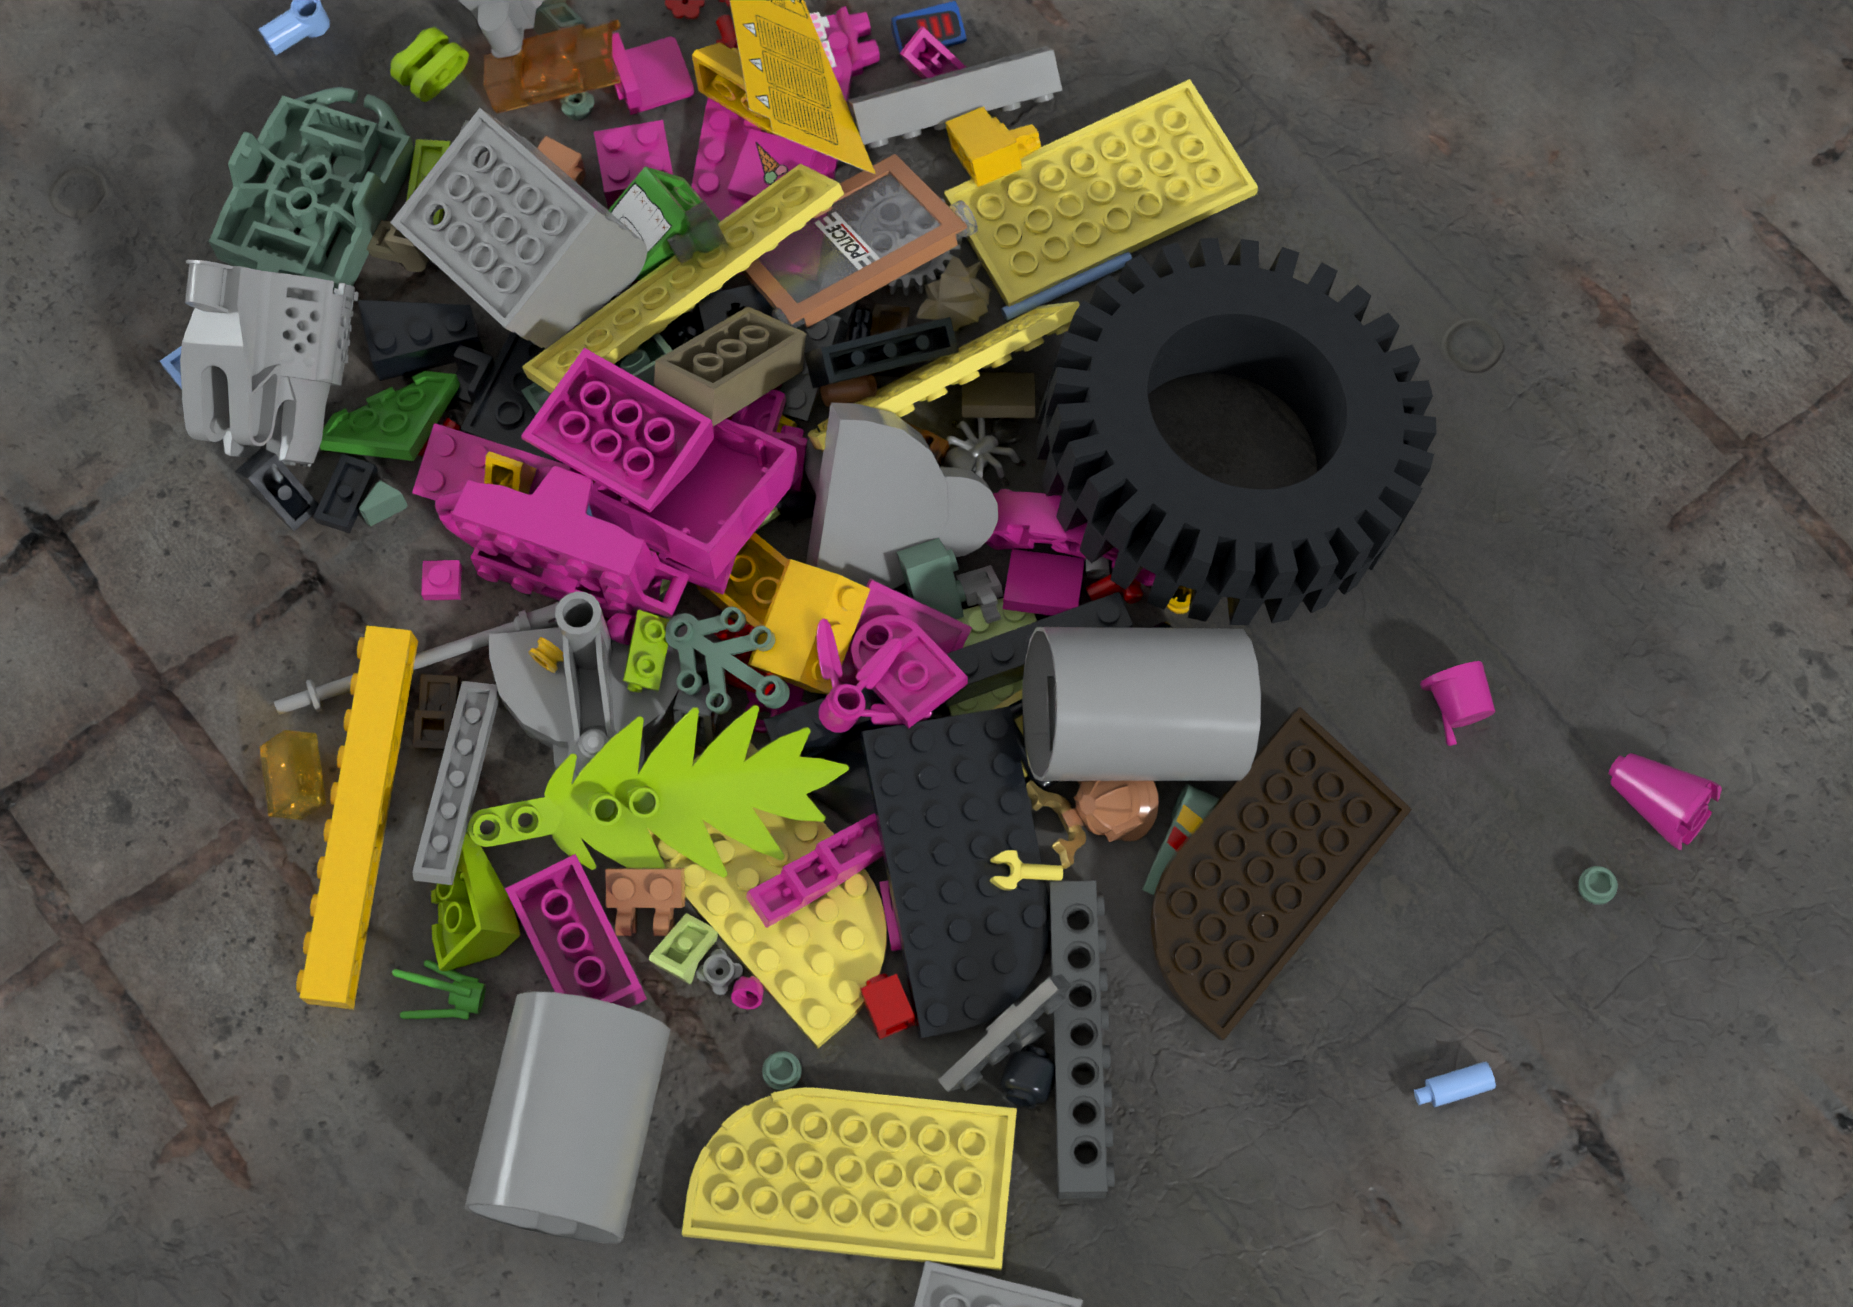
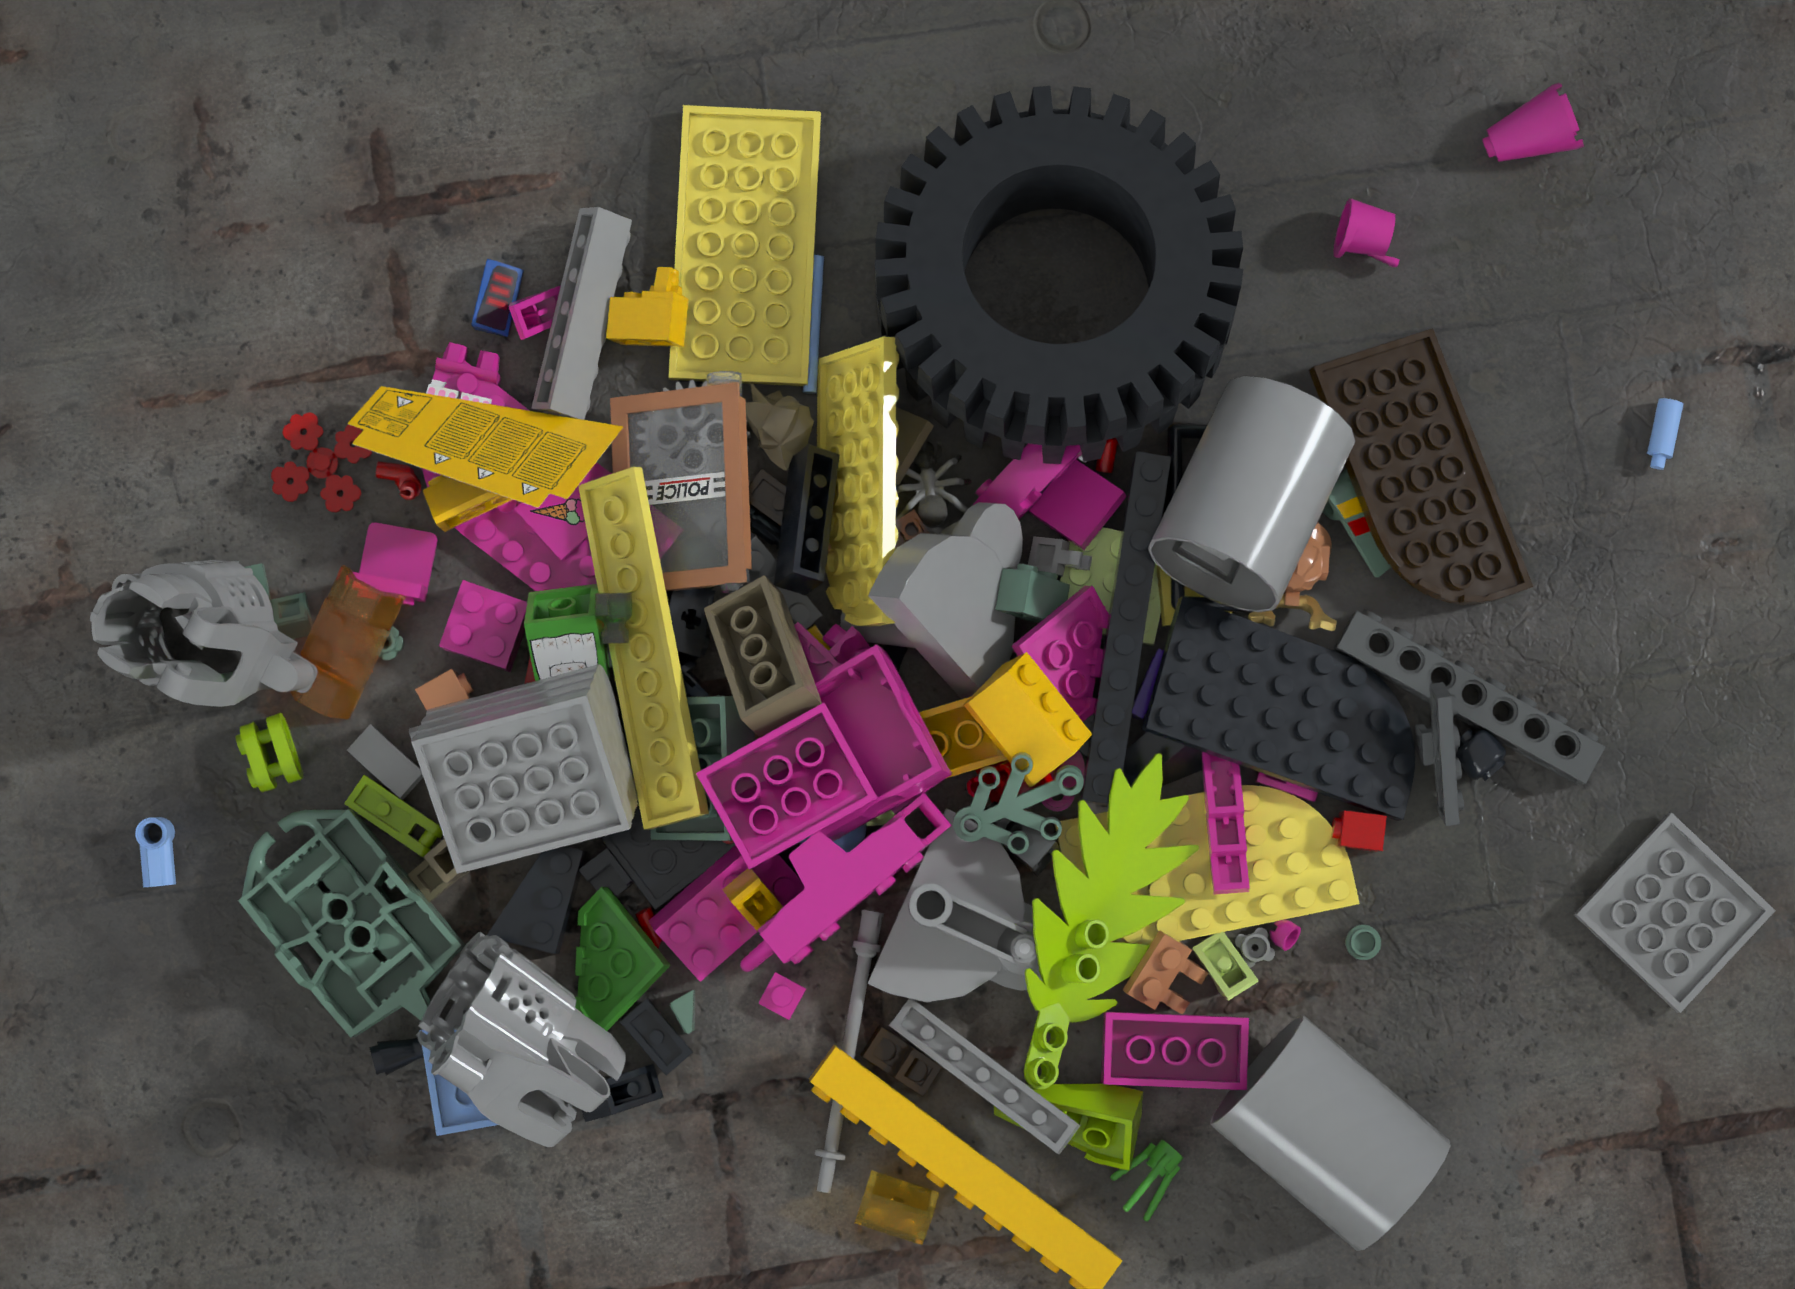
camera: 65 degrees left, 15 degrees up
yellow bush [528,637,564,673] -> none
dark pink hinge [607,613,636,645] -> none
lime hinge [623,610,670,693] -> none
light yellow plate [682,1088,1017,1270] -> none
dark pink plant [817,618,932,733] -> none
dark pink tile [851,615,968,728] -> none
light yellow bar [990,850,1063,891] -> none
sand green plate [1578,866,1618,905] -> none

